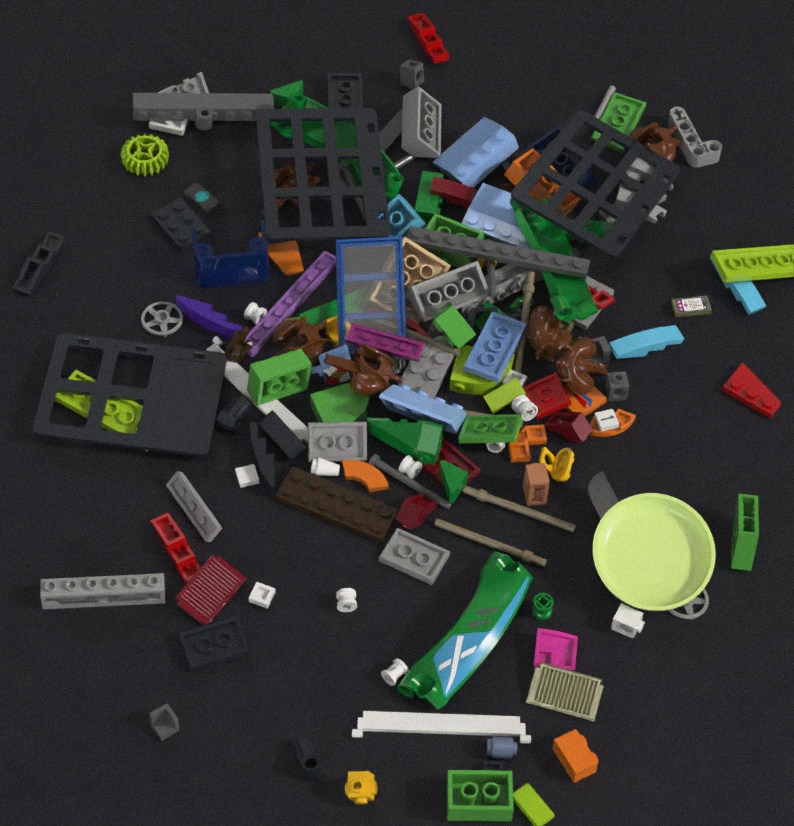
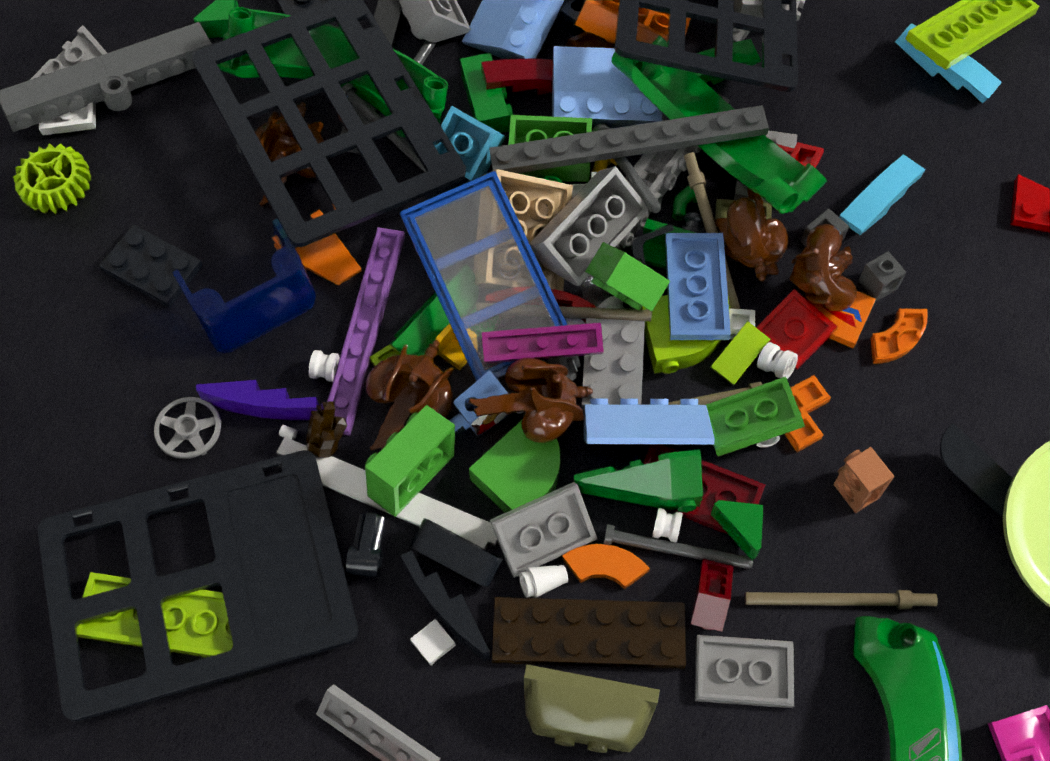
camera: 20 degrees left, 10 degrees up
clear smoke tile [183,182,221,215] -> none
dark tan bar [463,485,576,532] -> none
green wheel [532,593,554,621] -> none
yellow bracket [539,447,574,482] -> none
dark red arch [544,412,592,443] -> none
white tile [594,409,619,432] -> none
tile [671,296,712,317] -> none
none -> olive windscreen [524,664,660,753]

